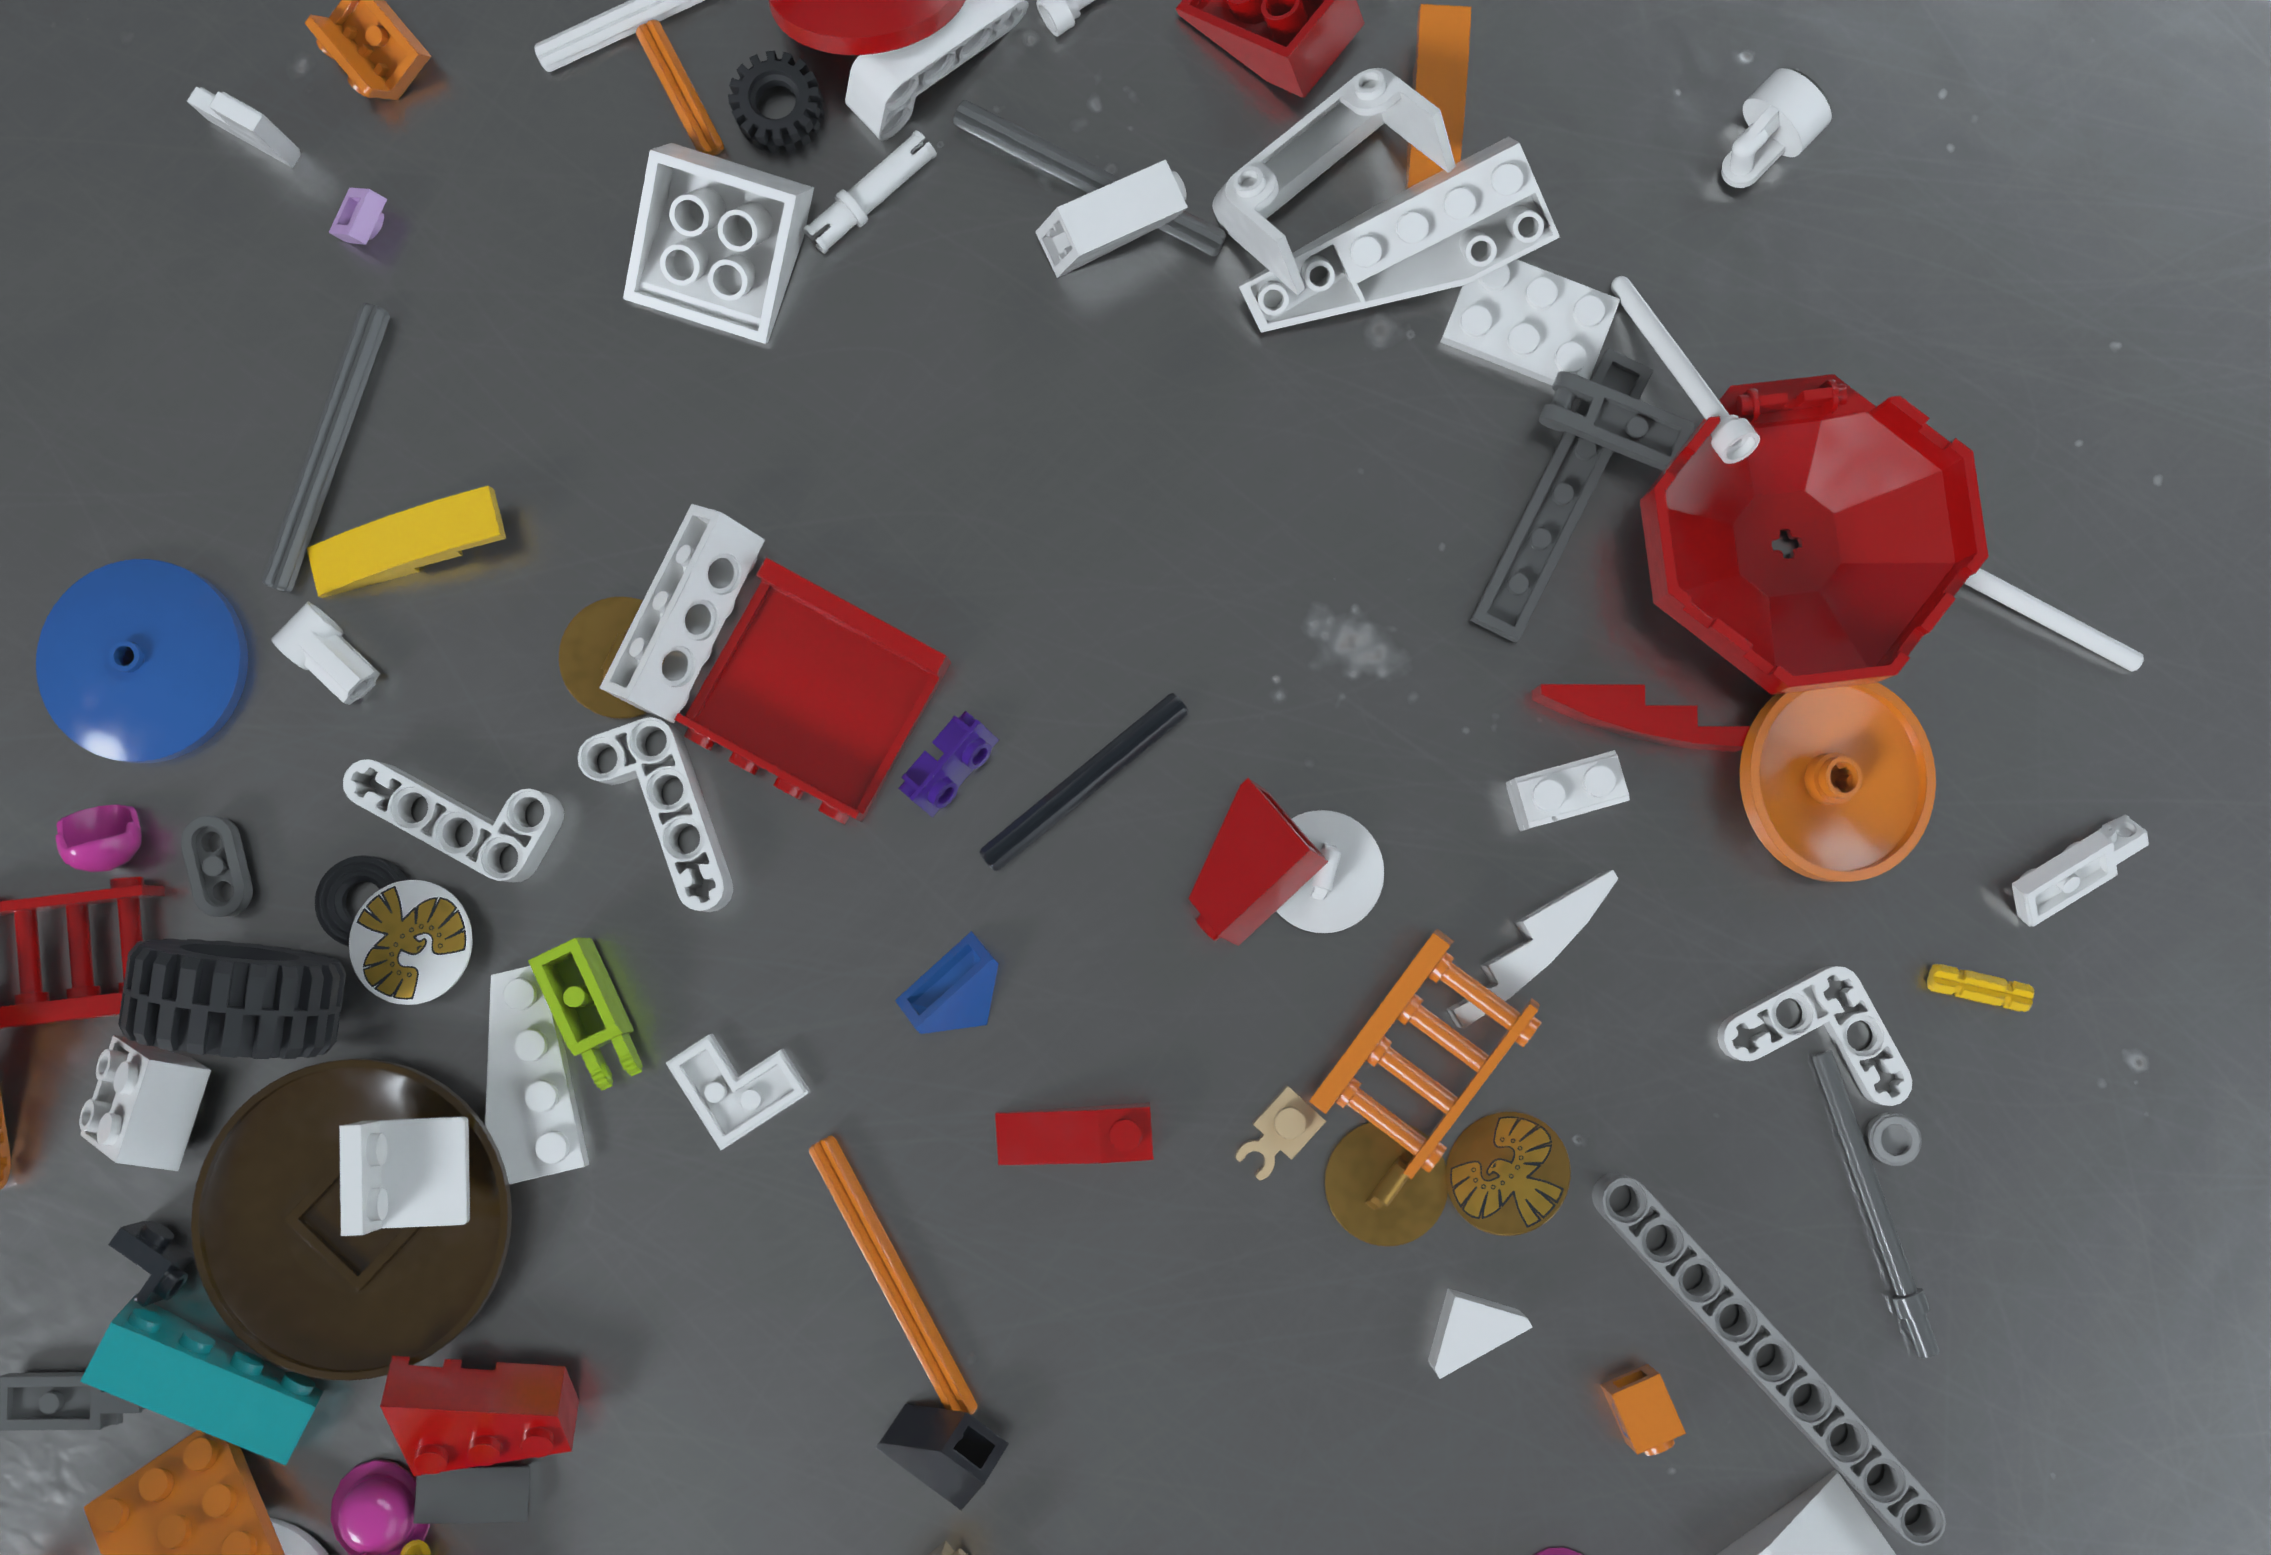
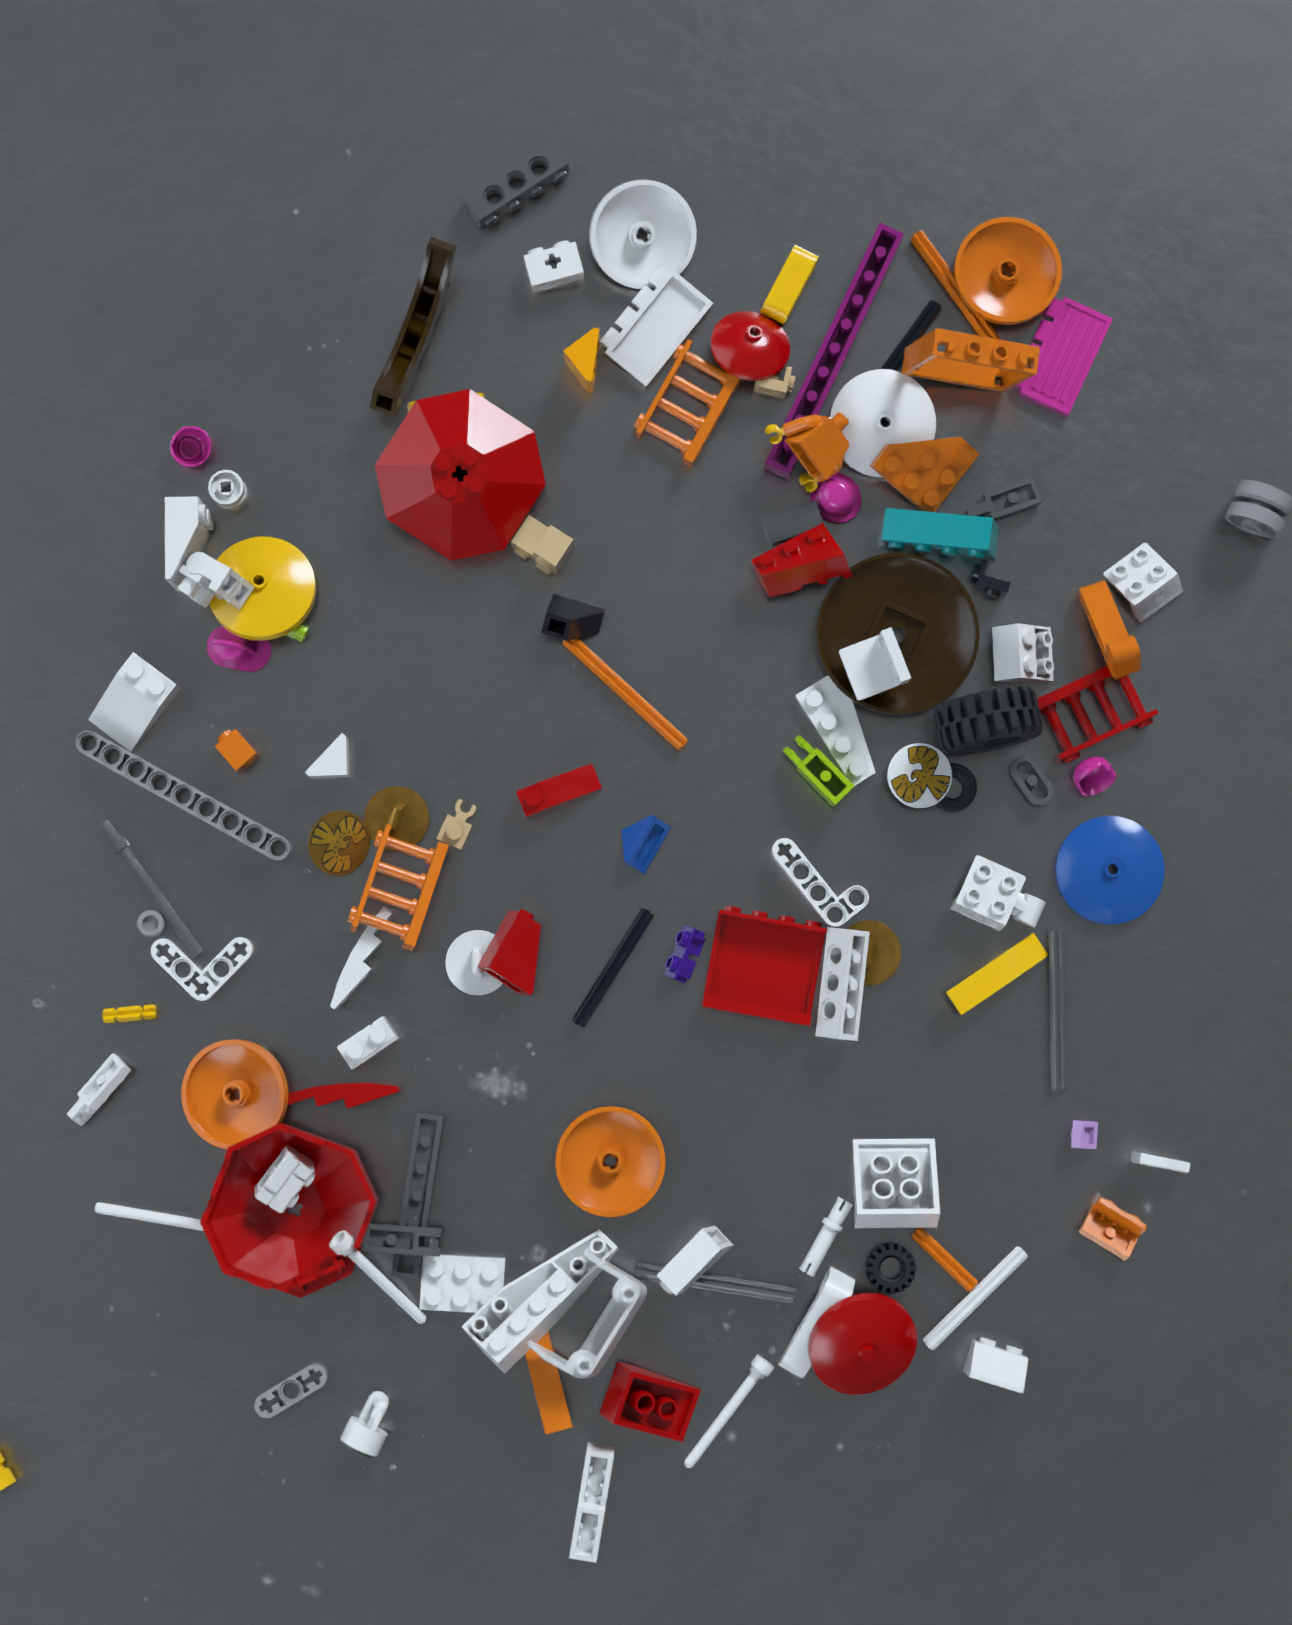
camera: 155 degrees right, 0 degrees up
white beam [343,759,564,883] -> none
white tile [666,1034,811,1150] -> none
none -> white brick [254,1145,315,1214]
none -> light grey beam [254,1363,328,1418]
none -> orange dish [555,1106,666,1217]
none -> white bracket [950,855,1026,932]

